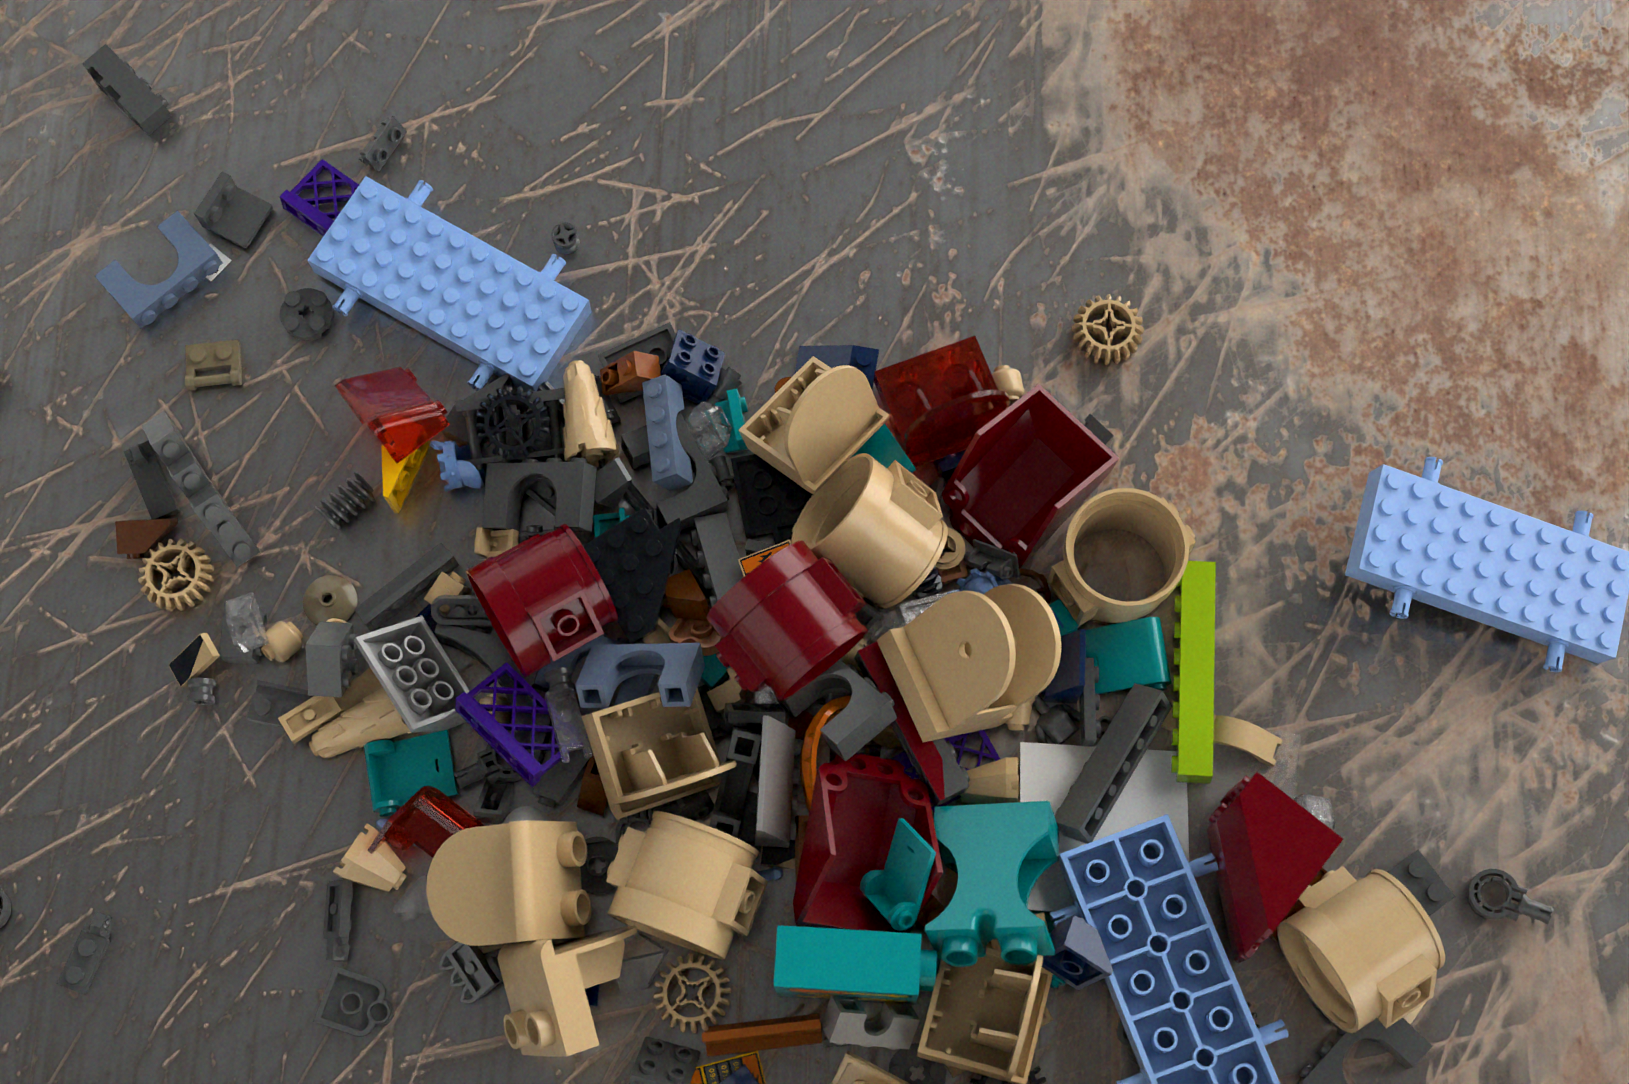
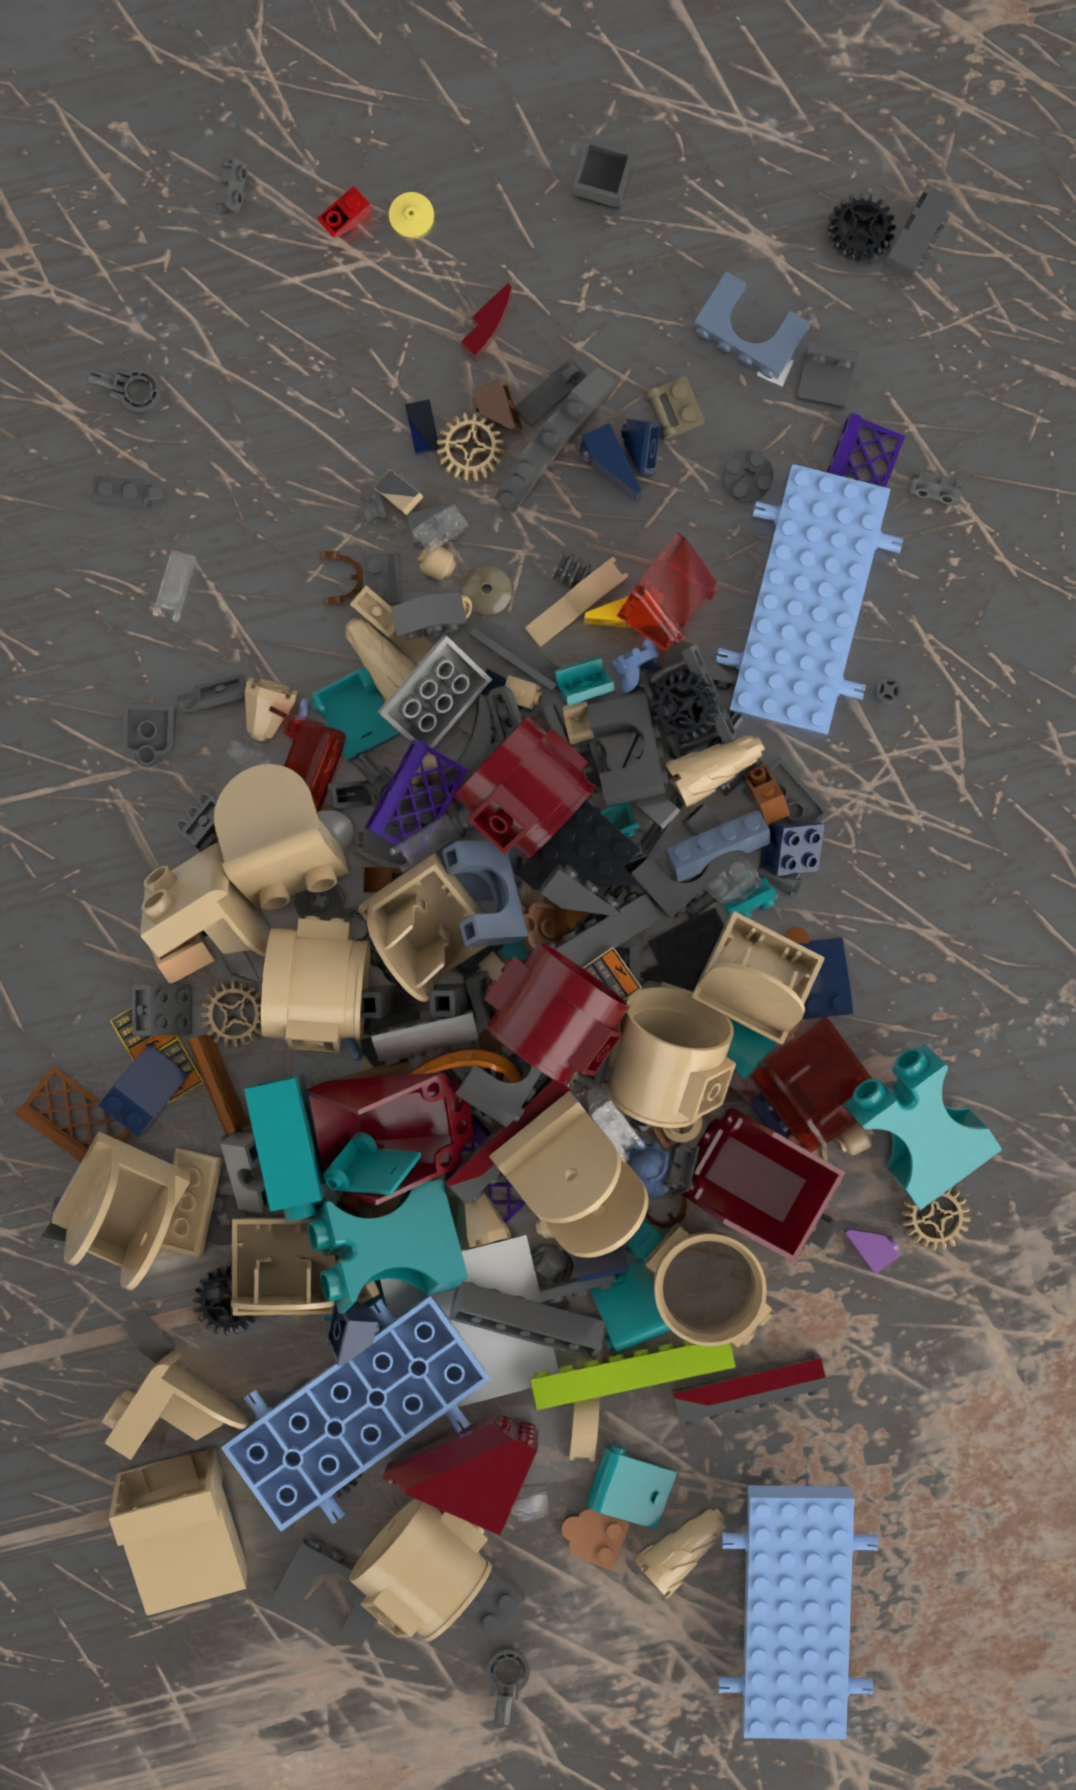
camera: 70 degrees right, 15 degrees up
none -> light nougat slope [151,932,215,984]
none -> clear hinge [153,550,197,622]
none -> reddish brown piece [319,551,363,606]
none -> black tile [405,399,440,455]
none -> dark red slope [461,283,512,361]
none -> tan piece [525,557,629,647]
none -> dark grey slope [540,863,621,917]
none -> teal bracket [554,656,615,705]
none -> nougat plate [561,1508,630,1570]
none -> dark blue slope [579,423,642,502]
none -> teal door [585,1444,677,1530]
none -> dark blue slope [621,419,661,474]
none -> tan cone [633,1509,727,1599]
none -> brick [672,1354,828,1426]
none -> black gear [827,193,896,262]
none -> brick [843,1044,1002,1210]
none -> medium lavender slope [843,1228,900,1274]

